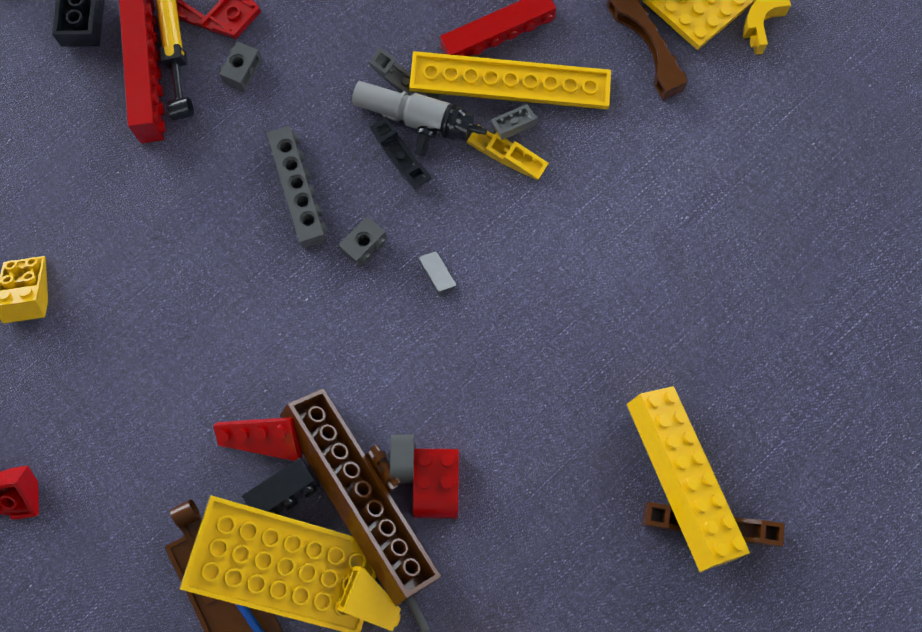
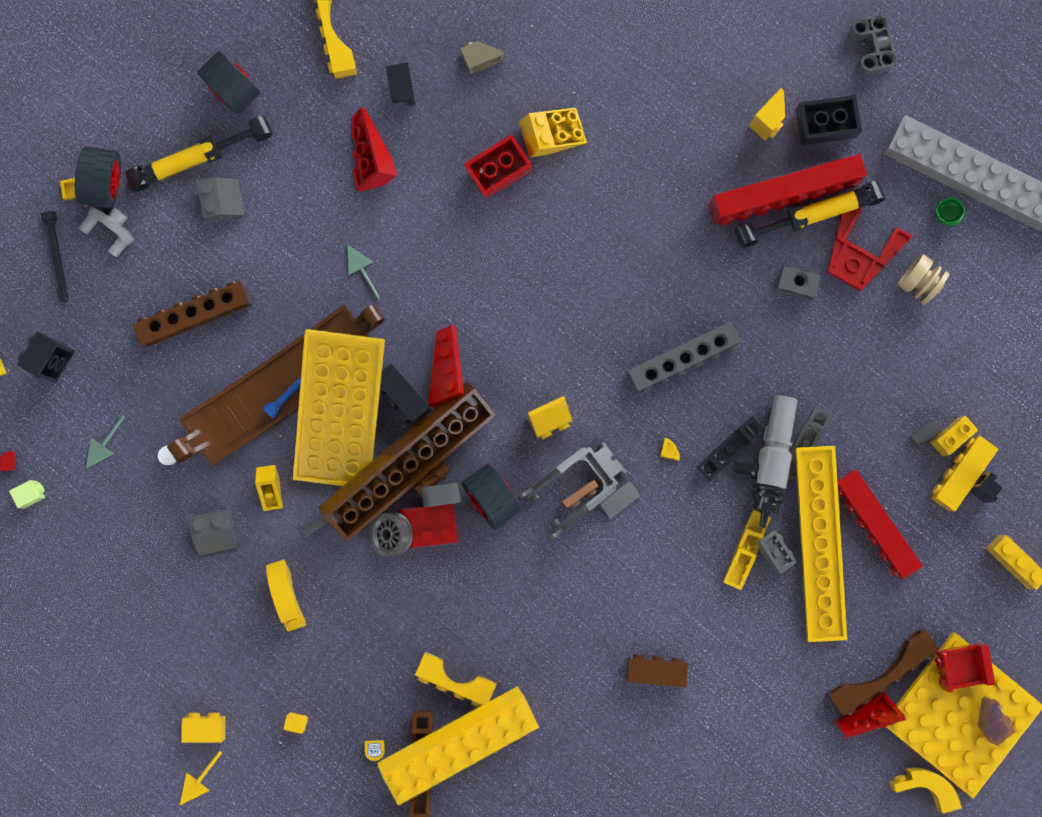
camera: 75 degrees right, 10 degrees up
yellow slope [337,566,401,632] -> none
dark grey brick [339,216,387,267] -> none
none -> sand green piece [348,245,380,299]
none -> tile [364,740,385,761]
none -> flat silver wheel [370,512,413,556]
none -> yellow arch [415,652,496,707]
none -> black wheel [461,464,521,529]
none -> red brick [464,134,532,198]
none -> dark grey piece [517,441,627,541]
none -> yellow slope [527,396,572,440]
none -> nougat plate [562,480,598,509]
none -> reddish brown brick [626,654,688,687]
none -> yellow tile [660,438,680,461]
none -> yellow slope [749,88,785,141]
none -> red wing [834,692,906,738]

